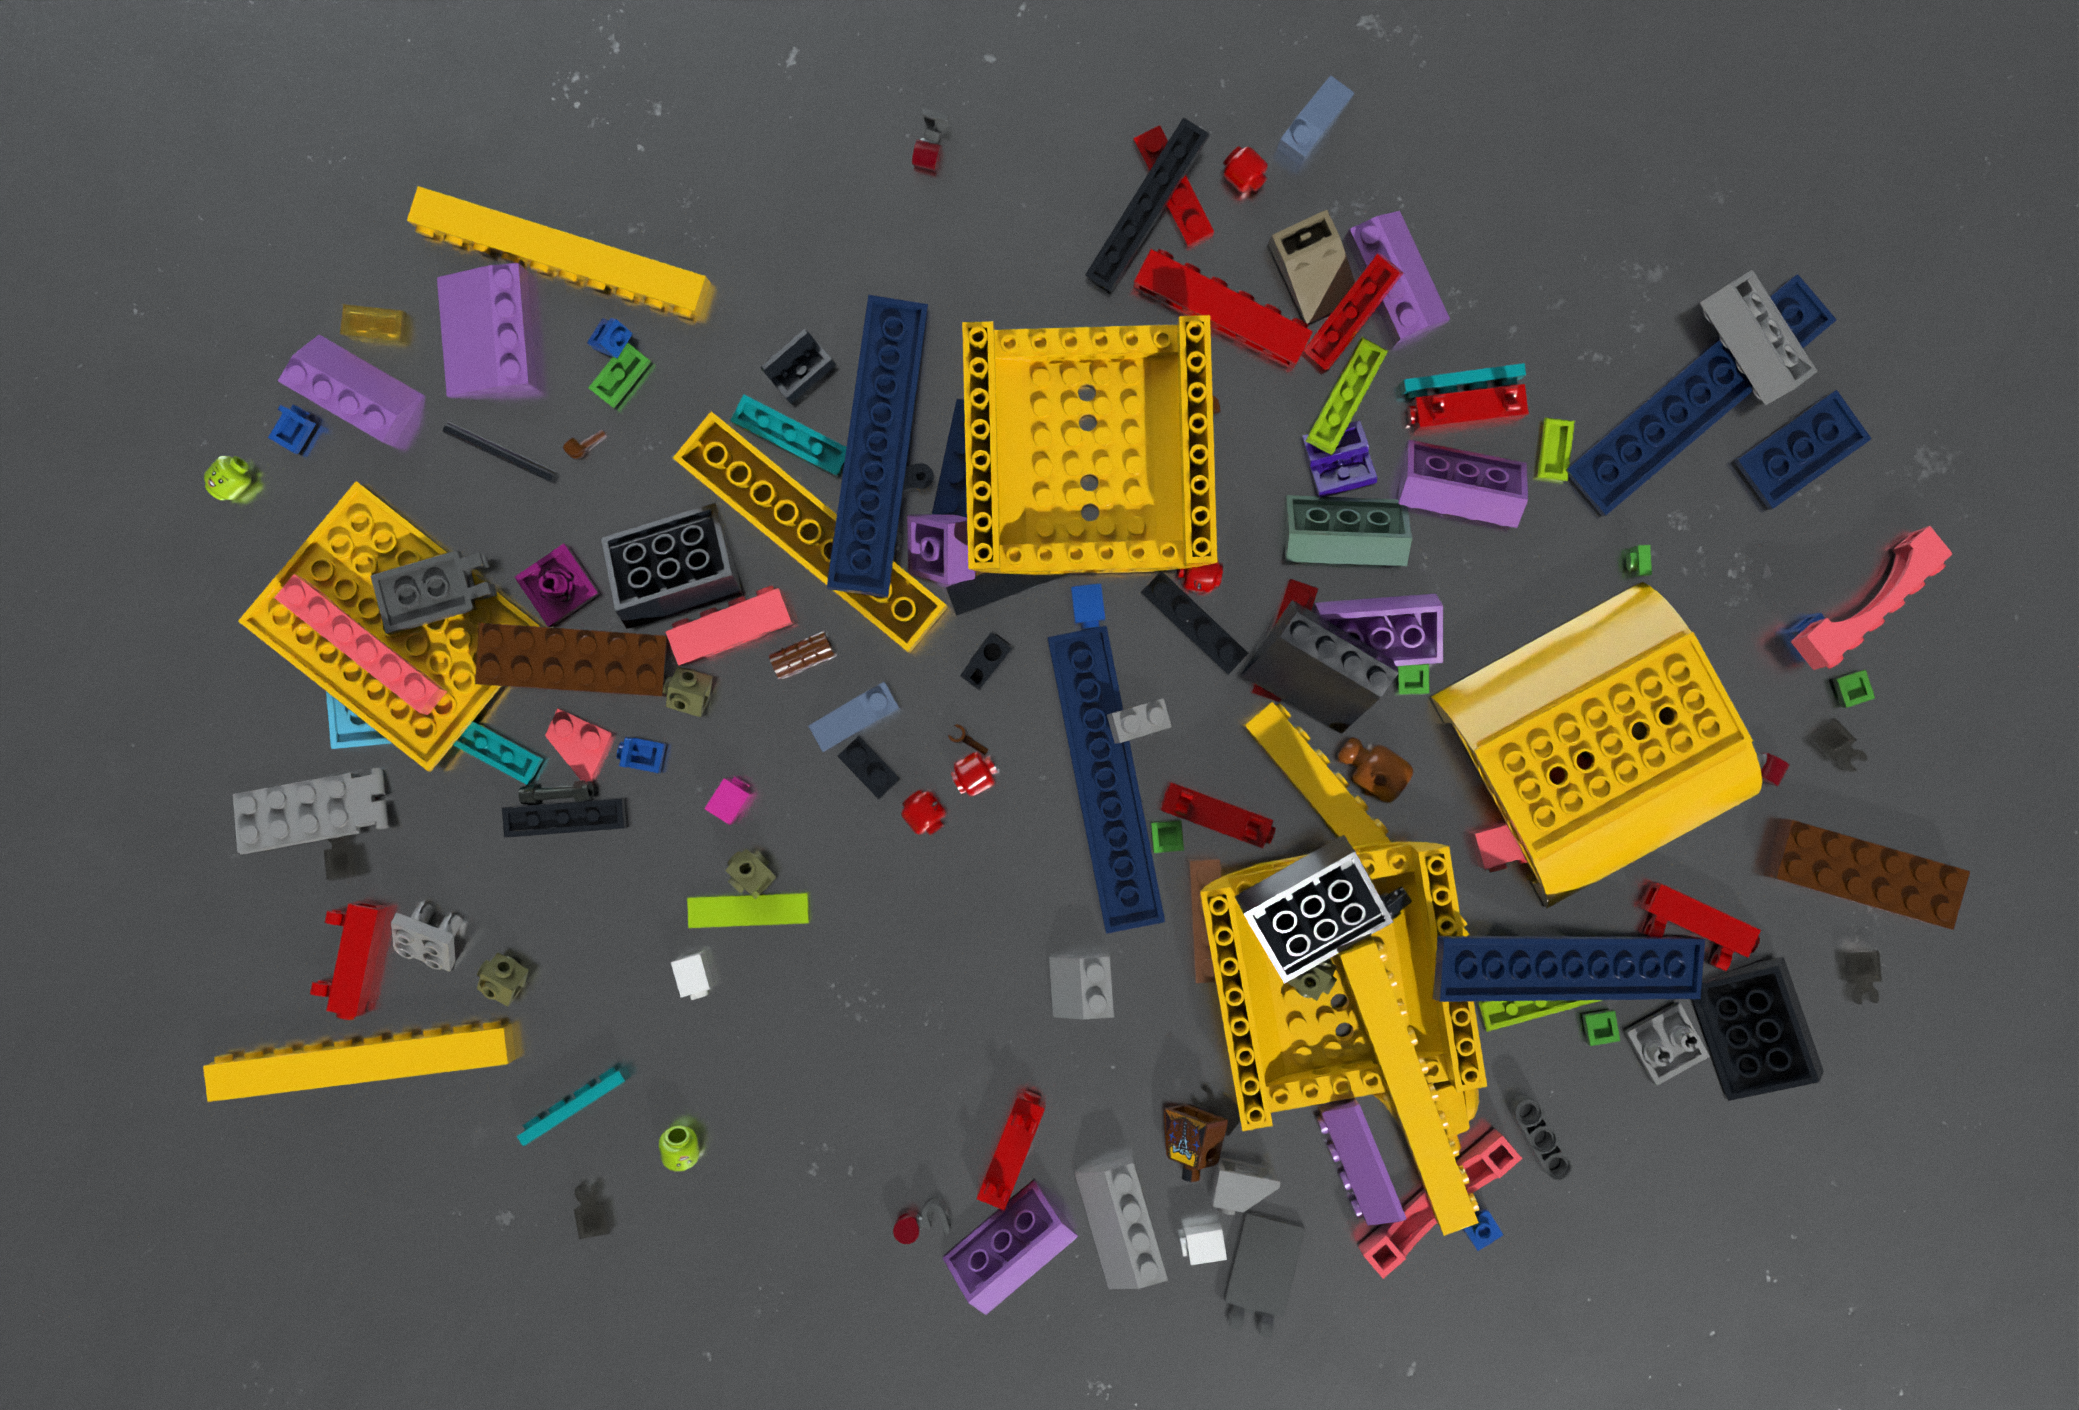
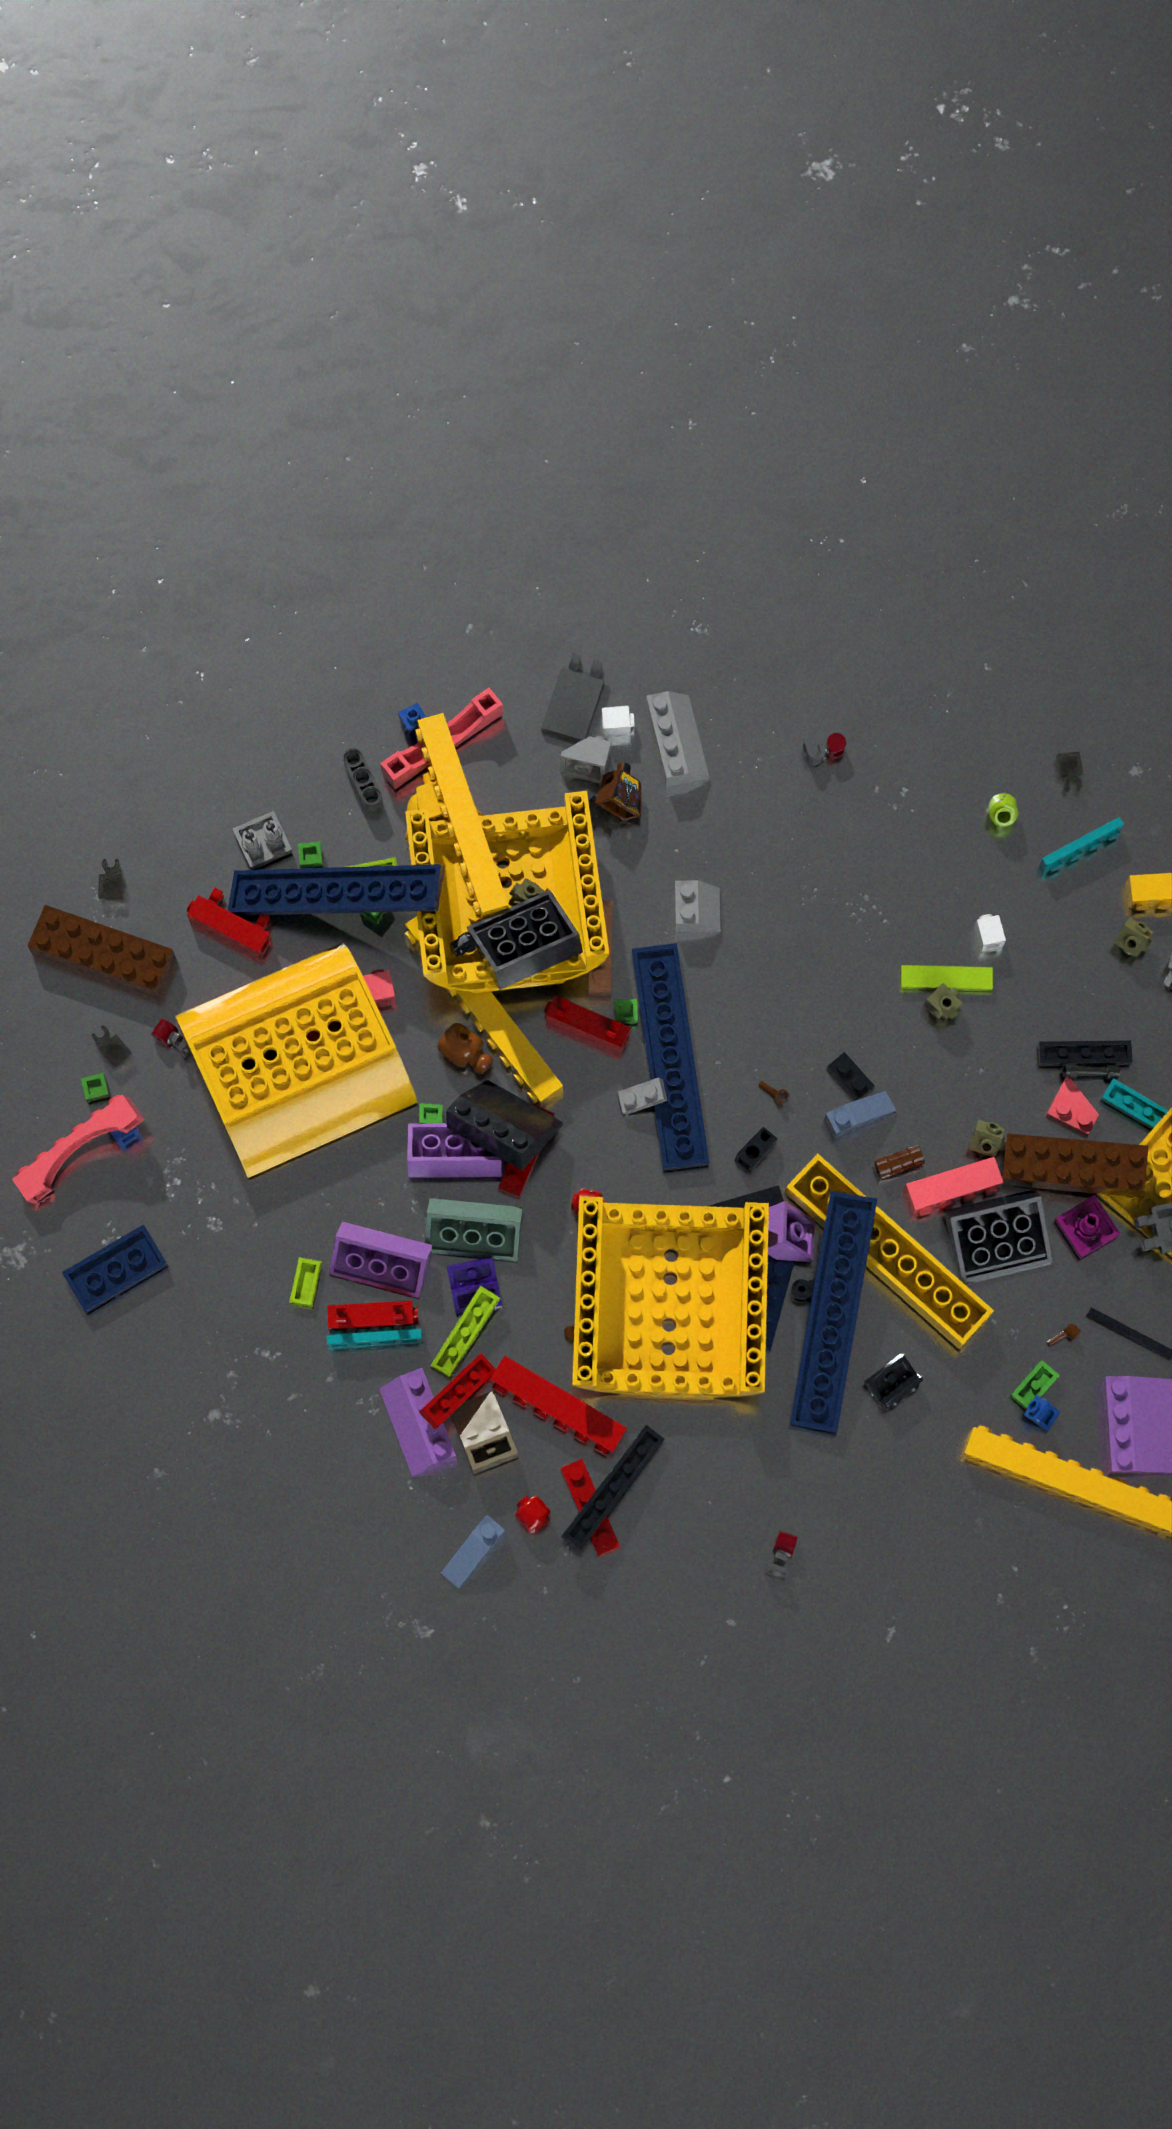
camera: 175 degrees left, 15 degrees down
blue bracket [617,737,666,773] -> none
dark pink brick [704,776,754,825] -> none
teal plate [730,394,847,477] -> none
red head [901,790,946,836] -> none
medium lavender slope [943,1181,1078,1315] -> none
red head [951,752,998,796] -> none
red brick [976,1091,1045,1211] -> none
blue brick [1071,583,1105,629] -> none
black plate [1141,571,1249,675] -> none
medium lavender slope [1316,1098,1407,1226] -> none
dark blue plate [1566,274,1837,516] -> none
bright green plate [1626,545,1652,578] -> none
black slope [1693,956,1824,1101] -> none
light grey slope [1700,270,1818,406] -> none

